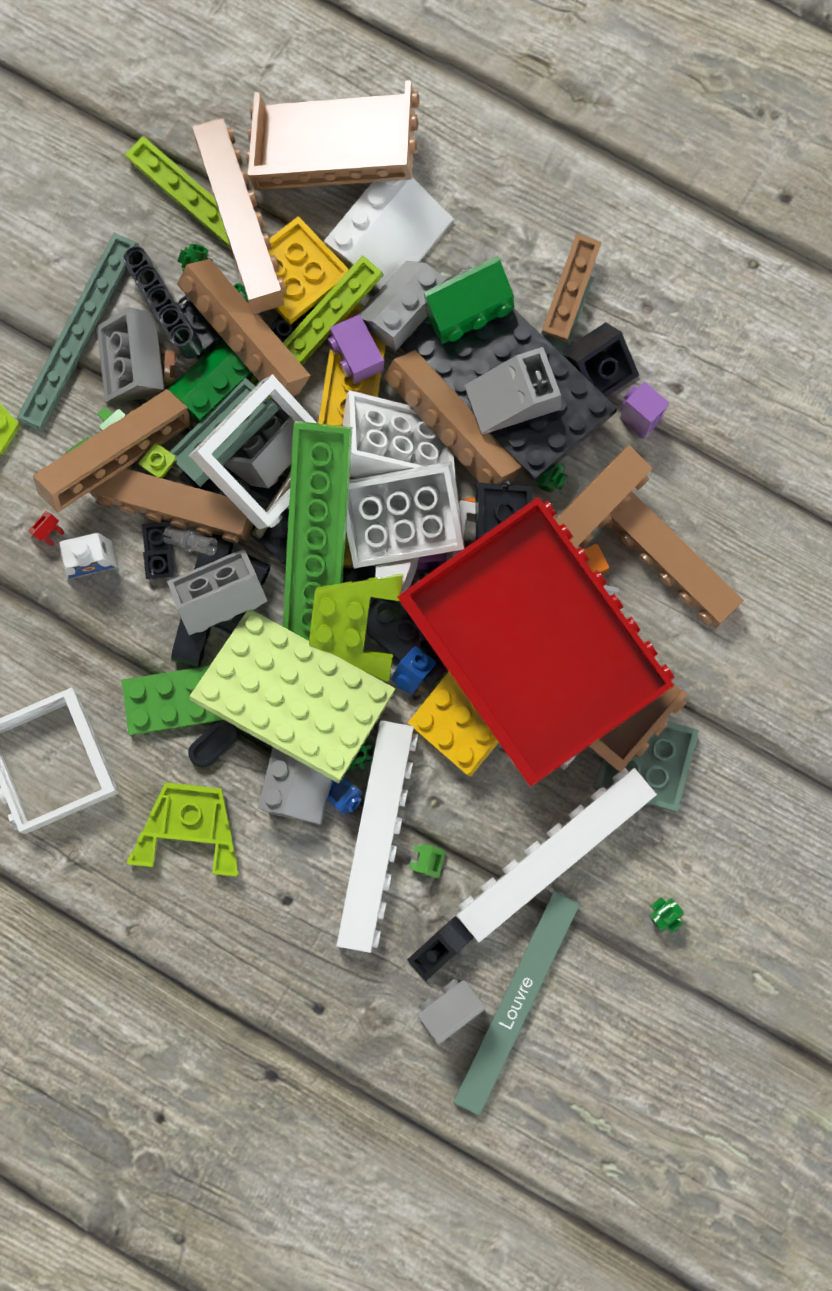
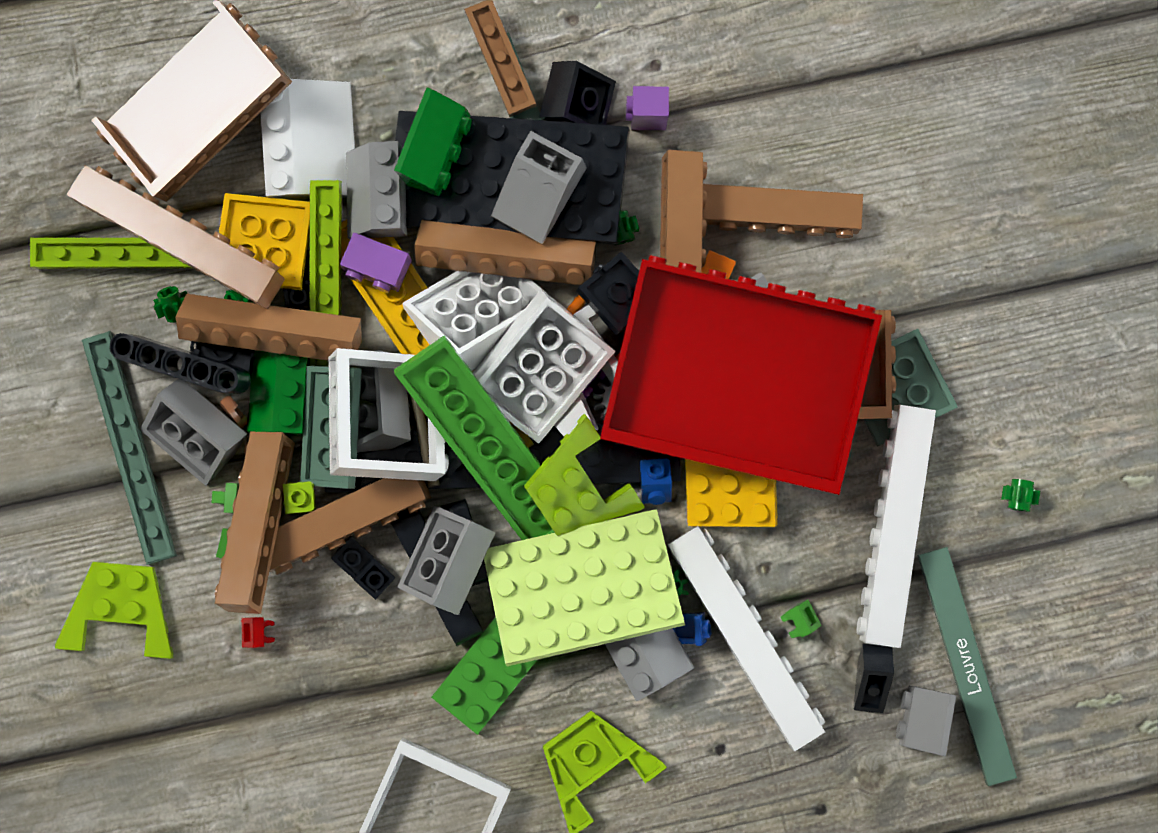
camera: 45 degrees left, 5 degrees up
white torso [59,533,118,580] -> none
clear pin [163,526,218,556] -> none
black tile [188,720,239,768] -> none

